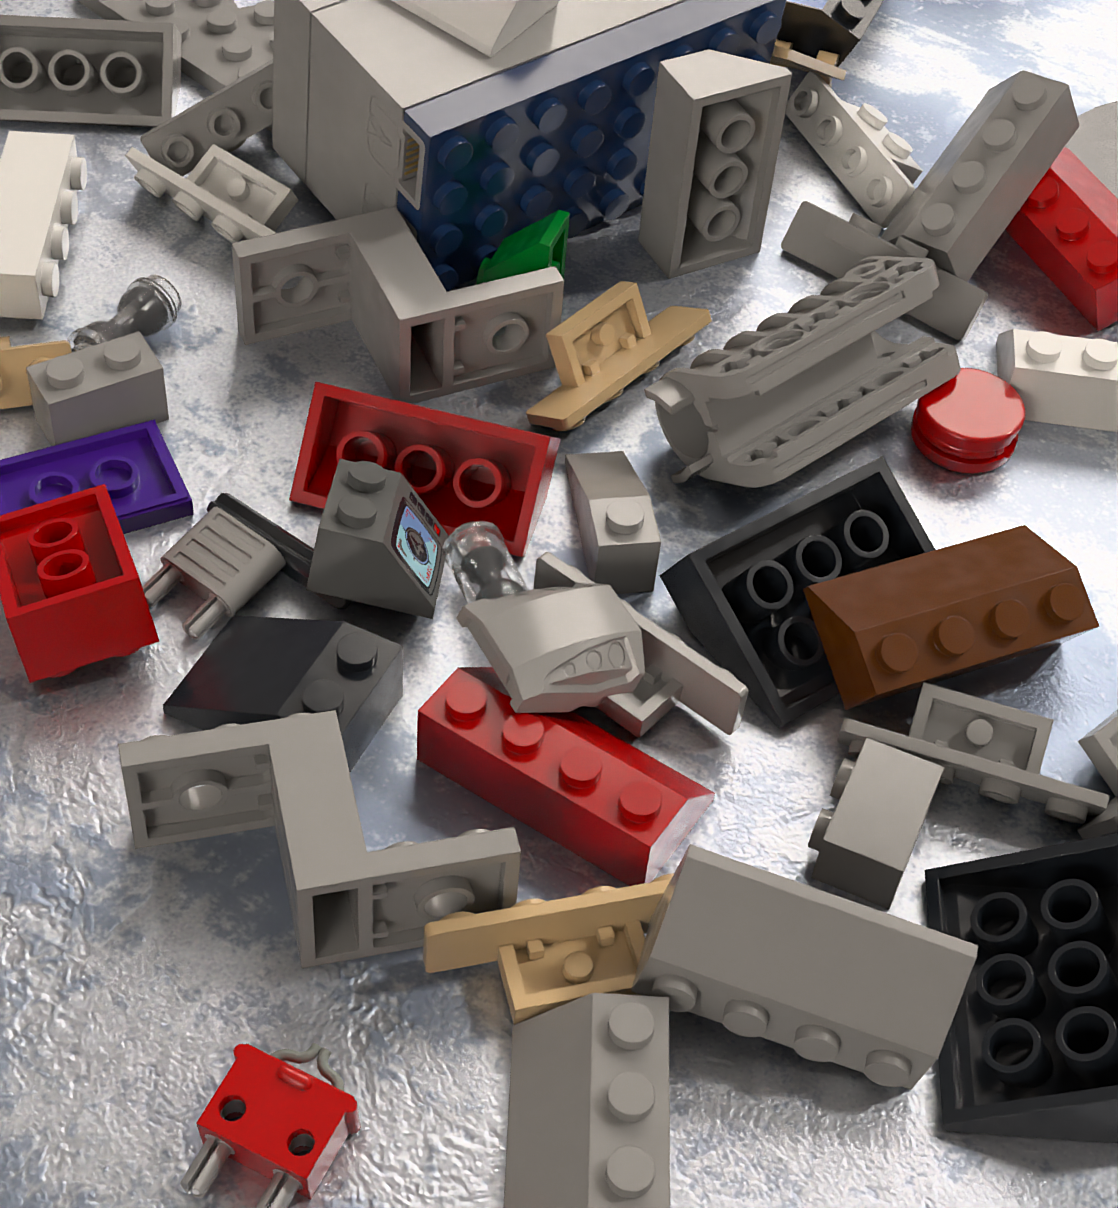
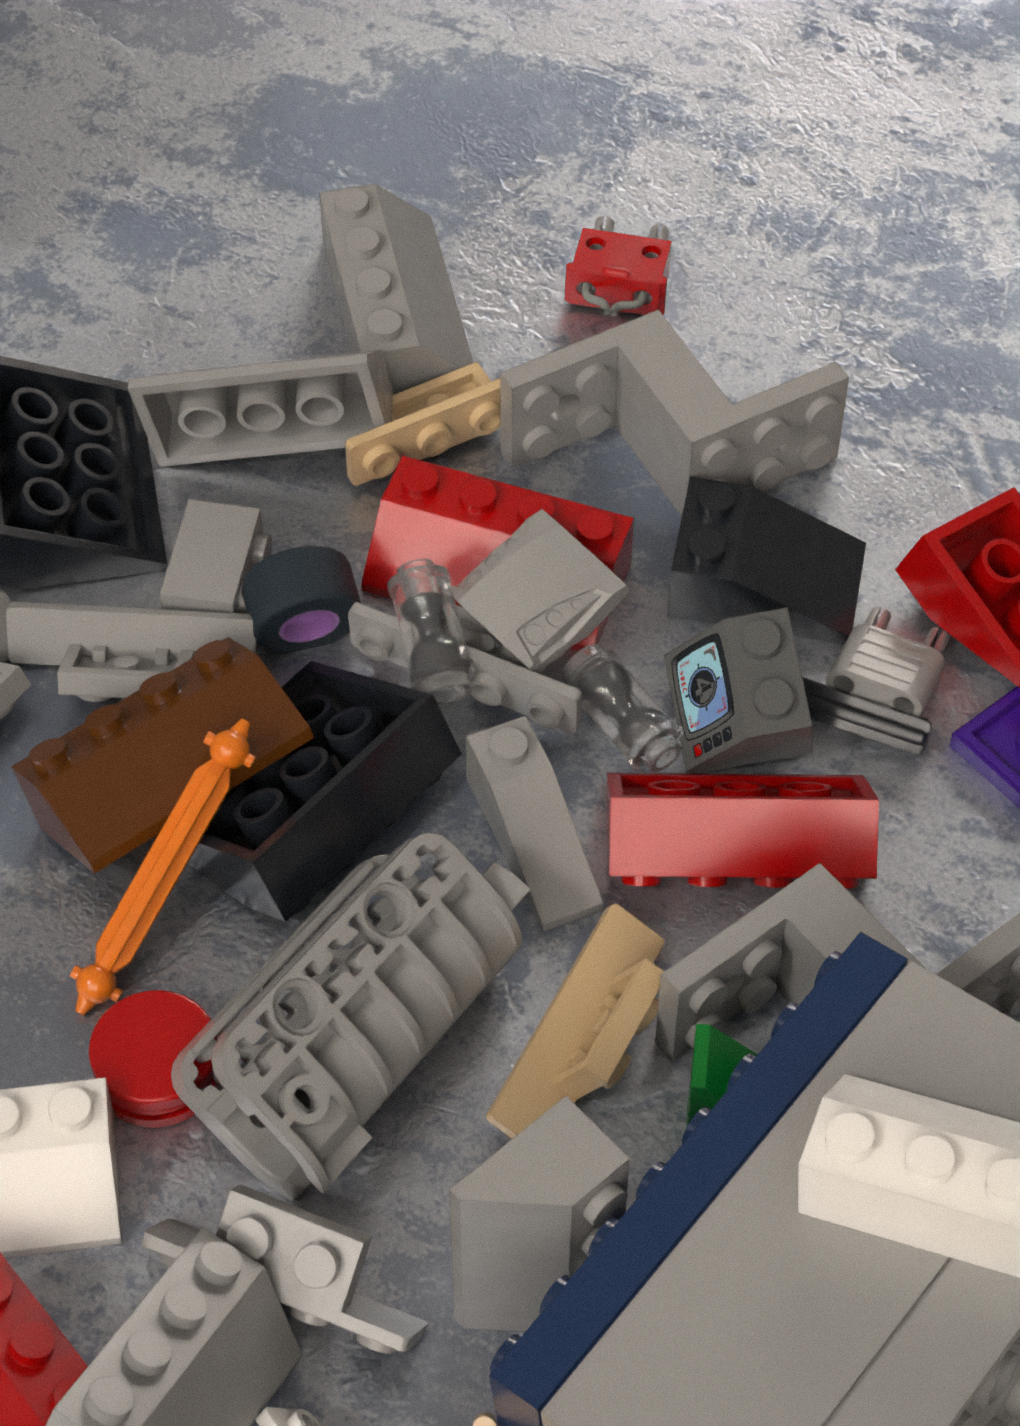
camera: 170 degrees right, 5 degrees up
none -> orange wheel [69,718,256,1016]
none -> black wheel [241,545,361,653]
none -> clear piece [387,559,474,705]

